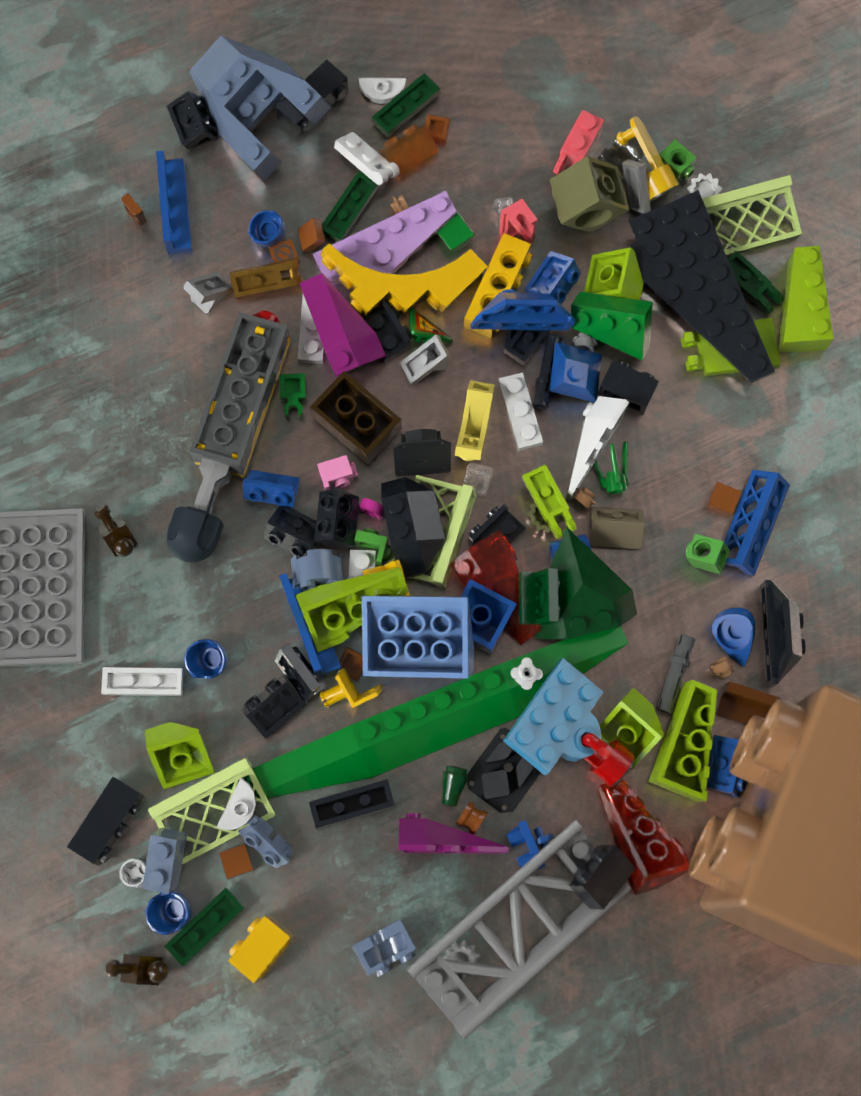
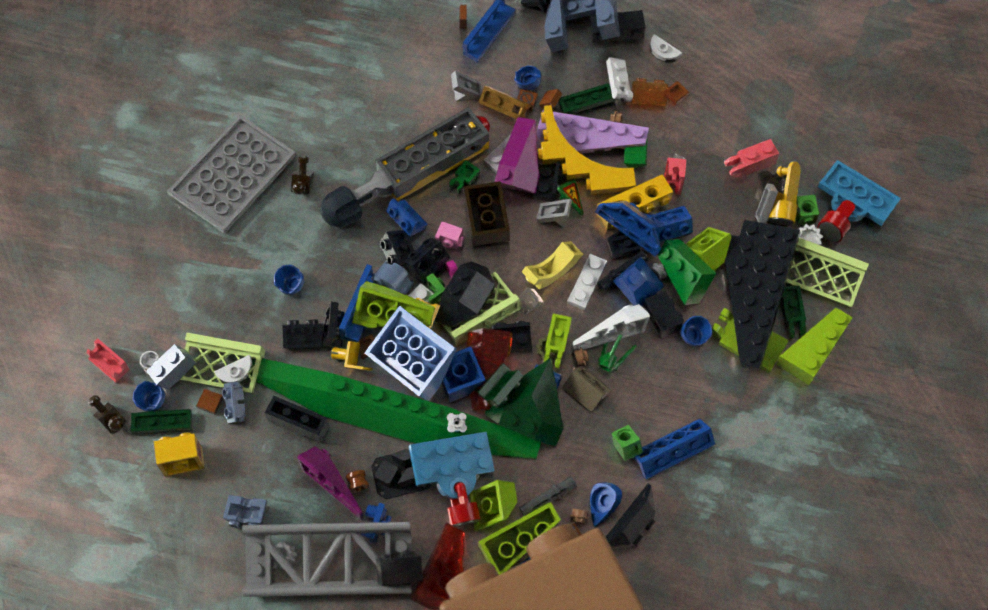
camera: 40 degrees right, 10 degrees down
black brick [67,776,144,866] -> none
white plate [101,667,184,696] -> none
lime slope [145,722,215,790] -> none
dark green plate [371,73,441,137] -> none
black piece [393,429,451,476] -> none
dark green cone [441,765,468,806] -> none
olive brick [550,156,630,233] -> none
dark orange tile [707,482,741,516] -> none
none -> coral hinge [87,338,130,383]
none -> blue hair [680,316,712,347]
none -> dark azure plate [817,160,901,242]

